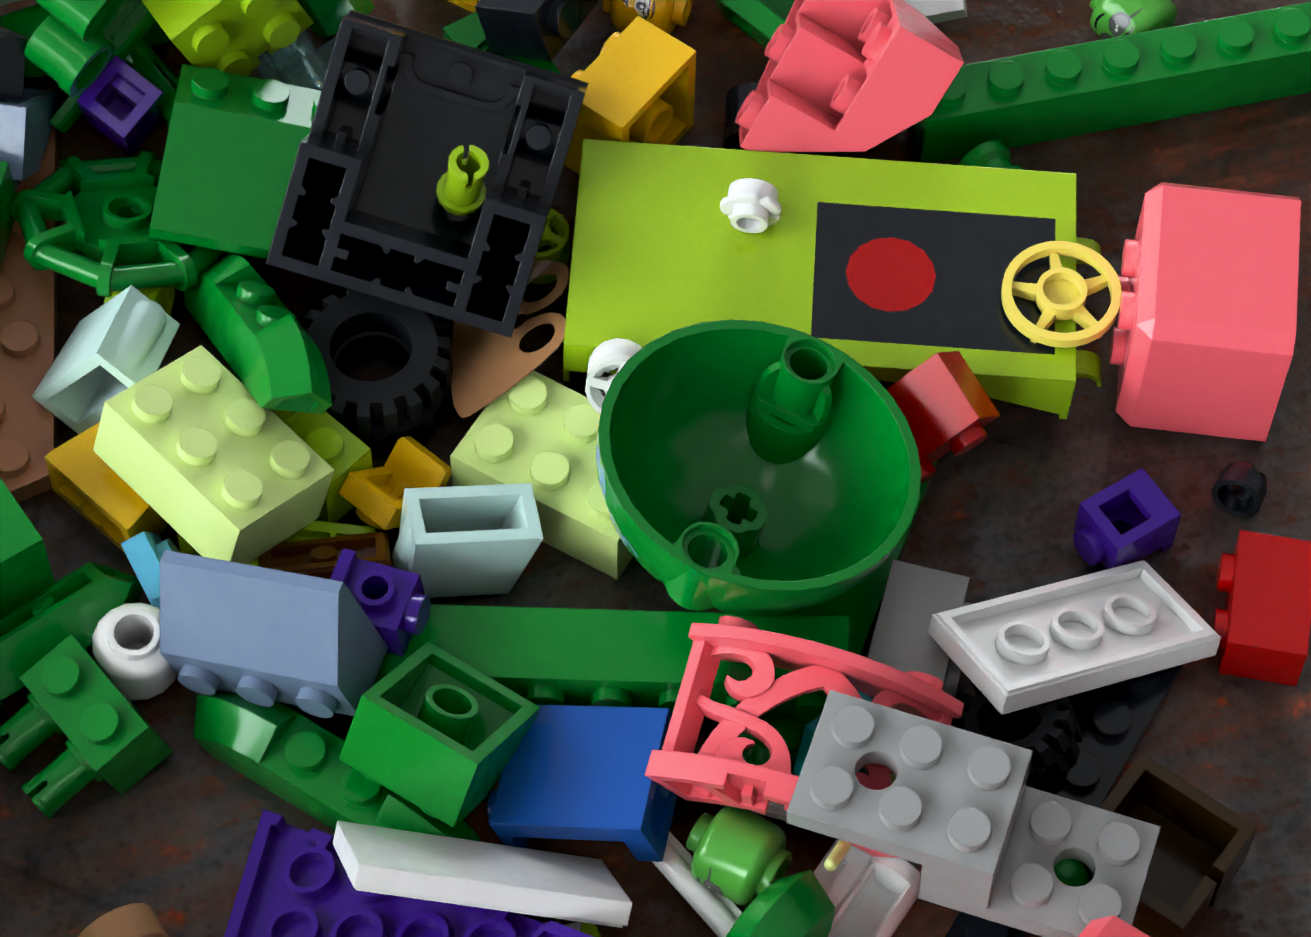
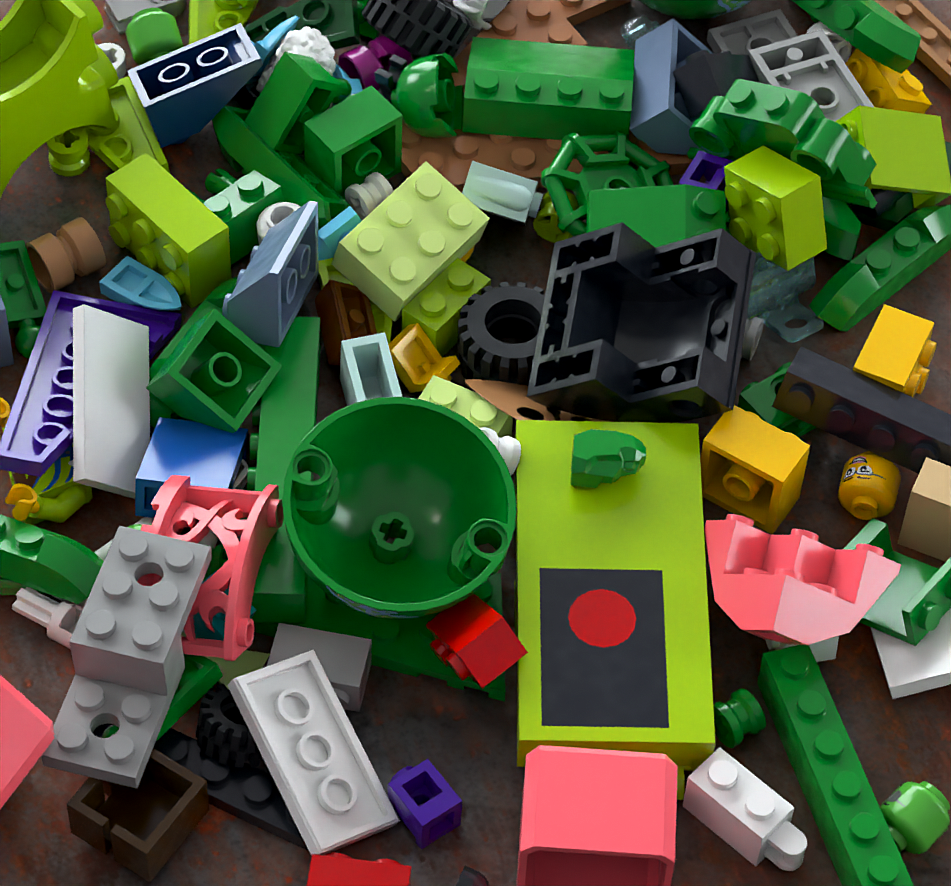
camera: 85 degrees right, 5 degrees down
green brick [184,254,332,414] -> none
dark purple brick [330,548,431,657] -> none
lime pin [436,145,489,216] -> none
white plate [720,178,782,233] -> none
light yellow wheel [1001,241,1122,348] -> none
none -> medium azure plate [99,256,182,311]
none -> lime brick [105,153,231,308]
none -> white wheel [345,172,394,220]
none -> green rock [570,429,646,488]
none -> white brick [683,747,807,871]

